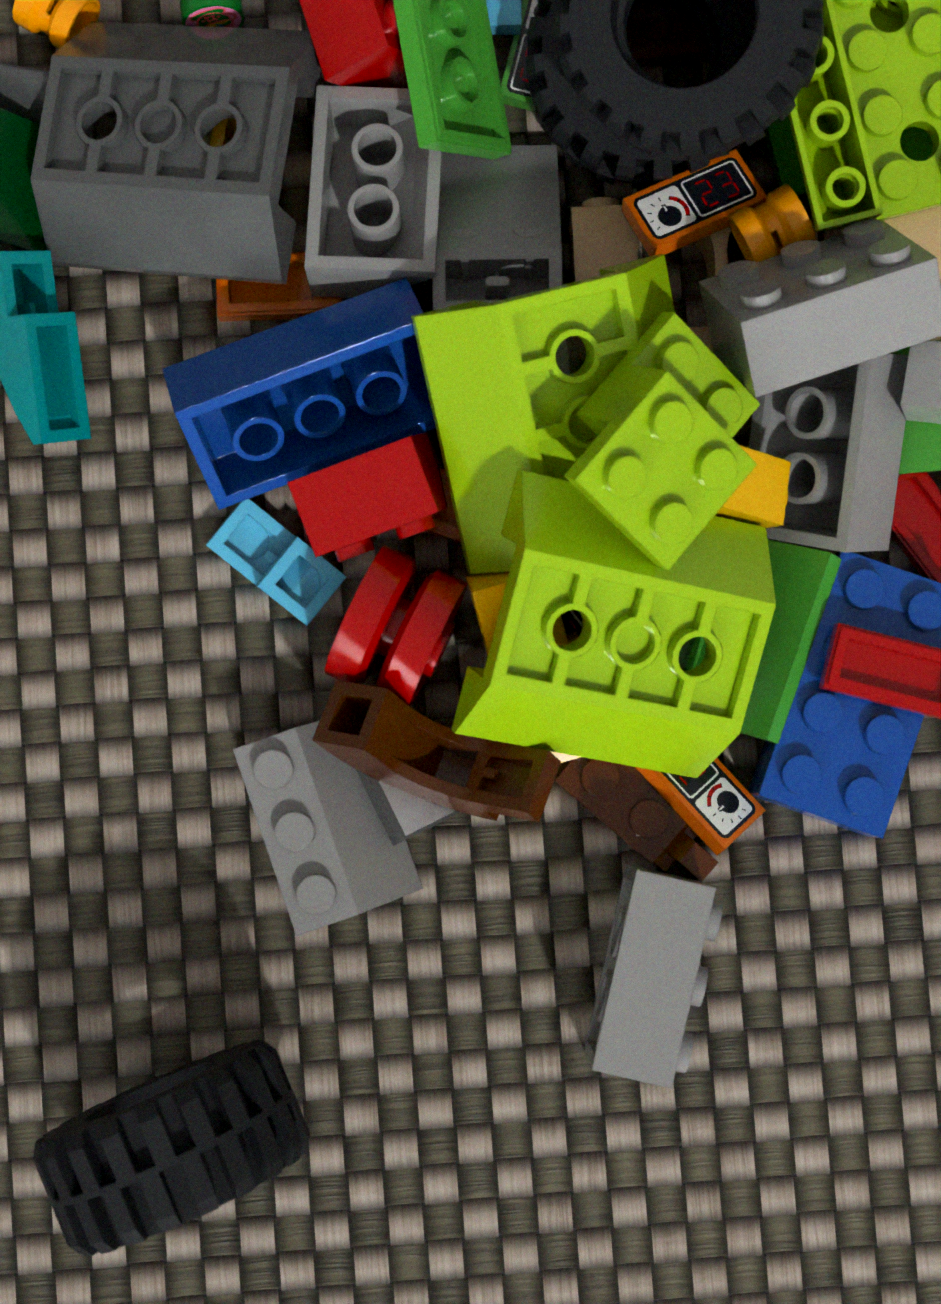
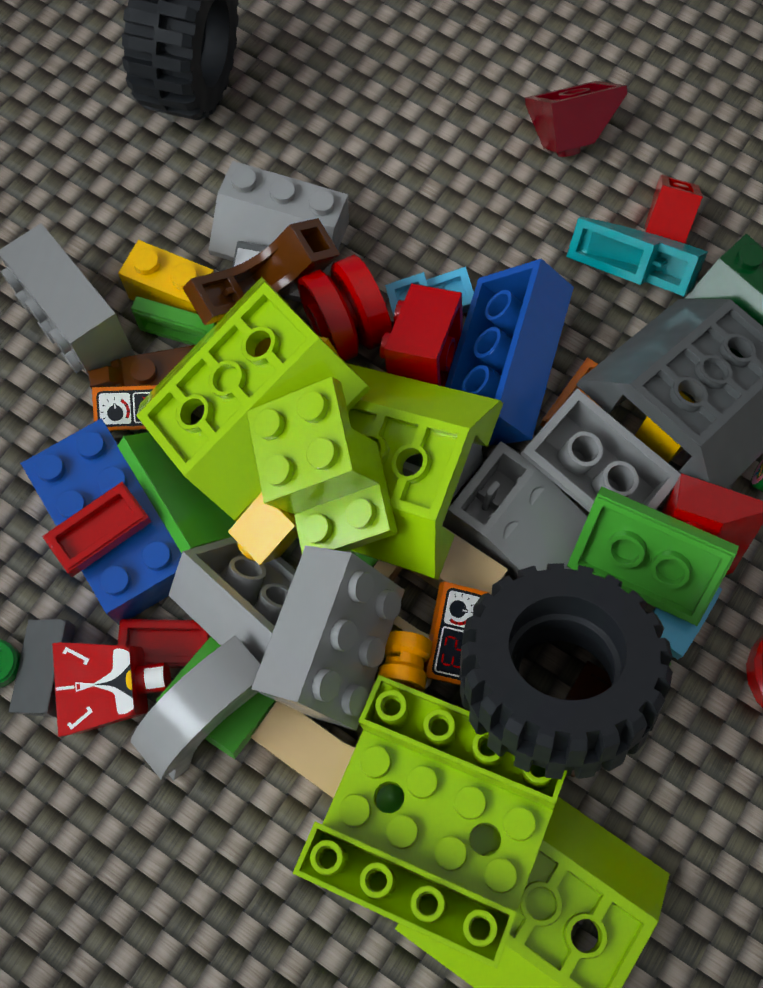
camera: 125 degrees right, 15 degrees down
none -> yellow brick [118,240,214,314]
none -> bright green tile [131,296,217,345]

